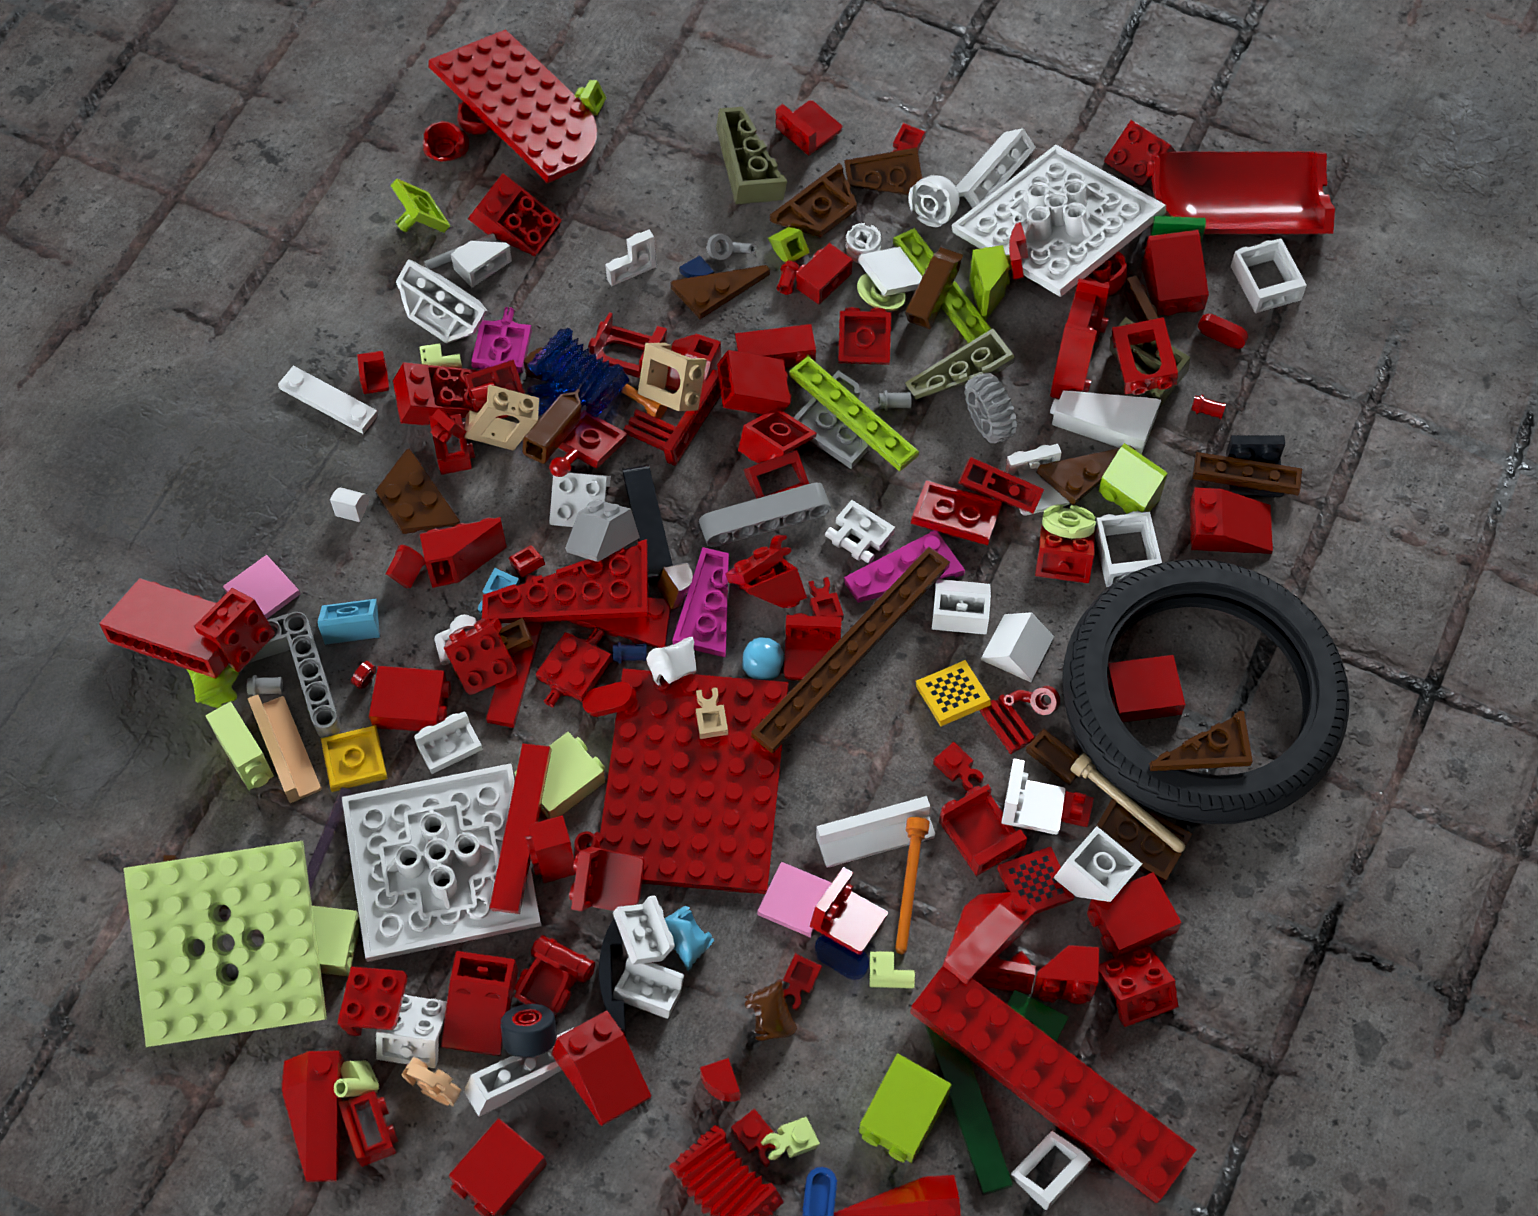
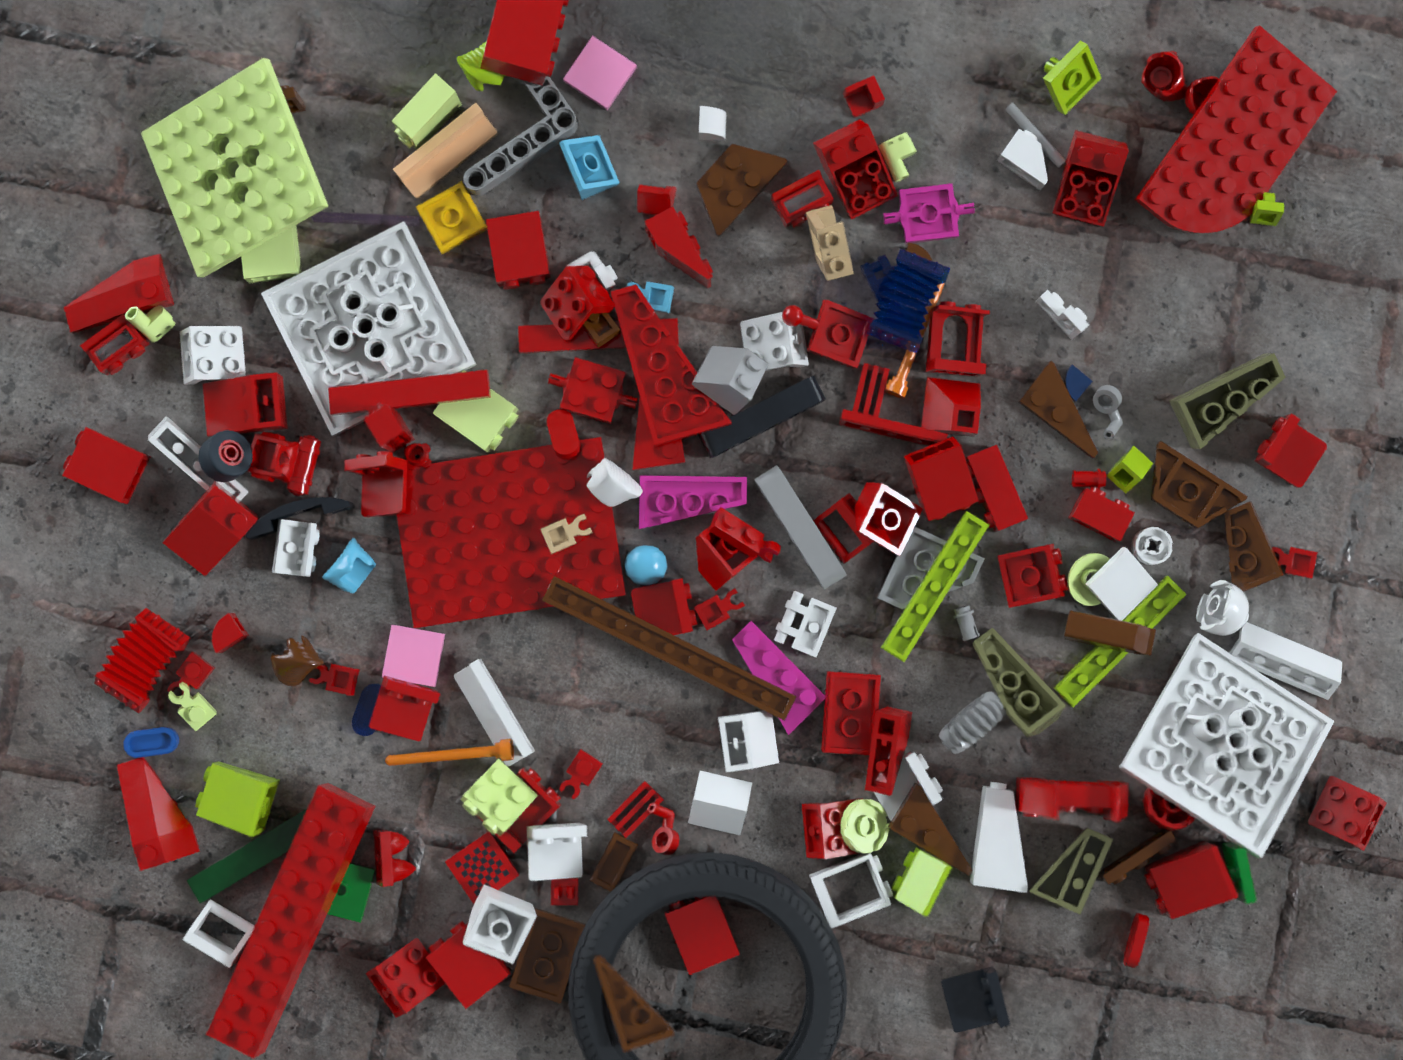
camera: 75 degrees right, 25 degrees up
red bracket [194,588,275,672] -> none
light grey pin [247,675,283,696] -> none
white plate [278,366,378,434] -> none
red bracket [337,967,408,1037] -> none
red tile [351,661,376,689] -> none
white wedge [396,259,487,344] -> none
light nougat plate [401,1057,462,1106] -> none
white bracket [414,712,483,774] -> none
red tile [430,408,467,444] -> none
red plate [463,360,525,419] -> none
red tile [508,545,546,577] -> none
reddish brown piece [522,389,581,464] -> none
dark blue pin [613,642,646,664] -> none
white bracket [613,896,675,965] -> none
tan panel [638,343,707,411] -> none
reddish brown brick [657,563,693,609] -> none
yellowish green piece [870,951,915,988] -> none
yellow tile [916,660,991,727] -> none
red wedge [943,892,1037,984] -> none
lime slope [969,245,1012,320] -> none
red slope [1009,222,1029,279] -> none
red slope [1032,945,1099,1004] -> none
tan piece [1070,753,1185,853] -> none
red panel [1111,317,1178,395] -> none
red panel [1147,151,1335,234] -> none
red slope [1190,488,1273,554] -> none
red pin [1191,394,1226,419] -> none
reddish brown tile [1192,452,1302,496] -> none
white window [1231,238,1307,313] -> none
none -> yellowish green plate [460,758,538,836]

